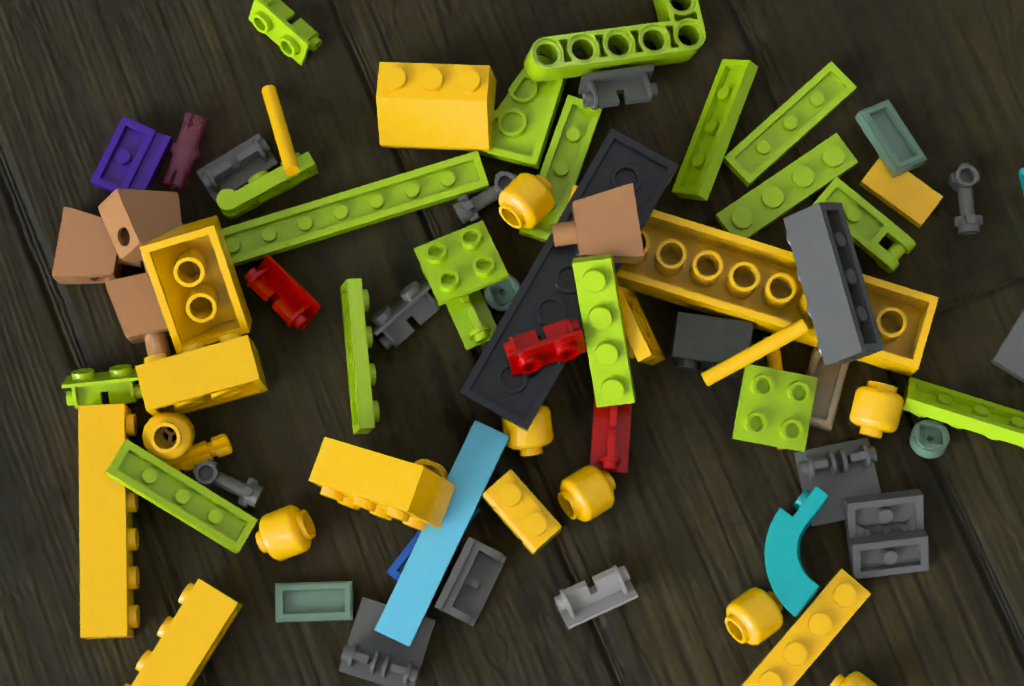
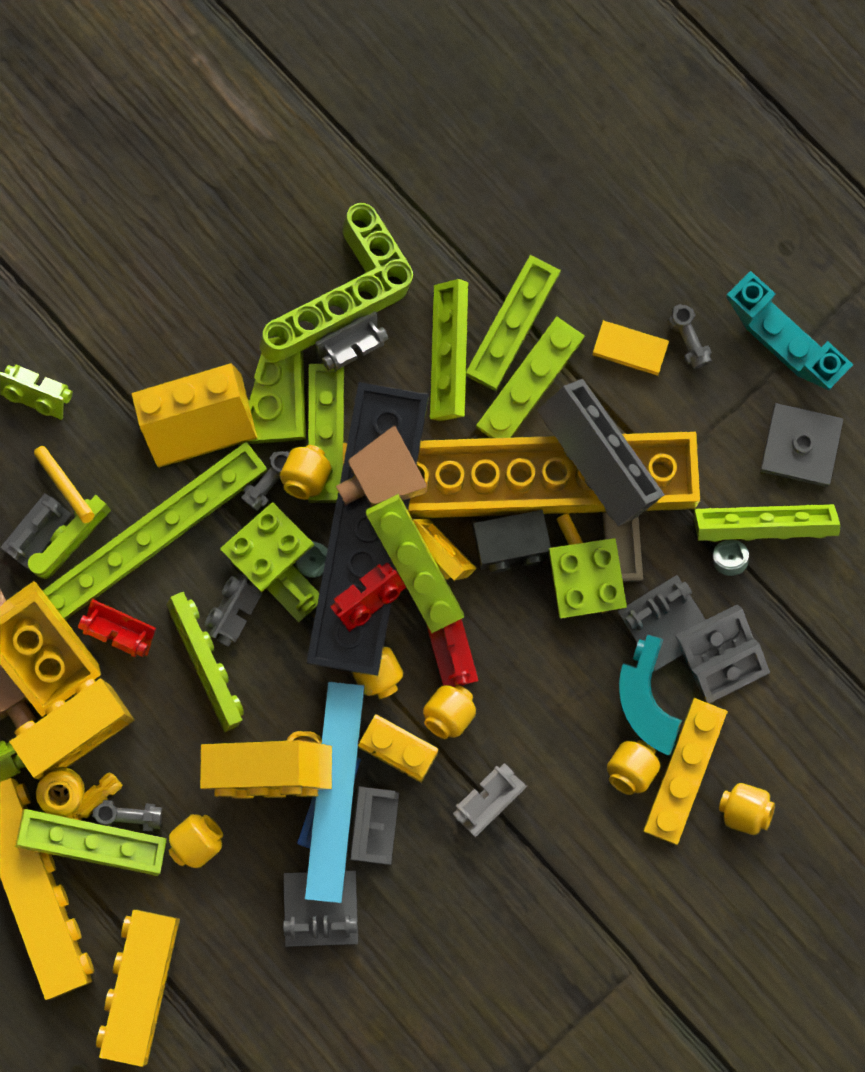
camera: 20 degrees left, 0 degrees up
sand green tile [275,581,354,623] -> none
yellow bar [701,318,810,386] -> none
lime plate [813,177,916,273] -> none
yellow head [850,381,904,439] -> none
sand green tile [855,99,927,178] -> none

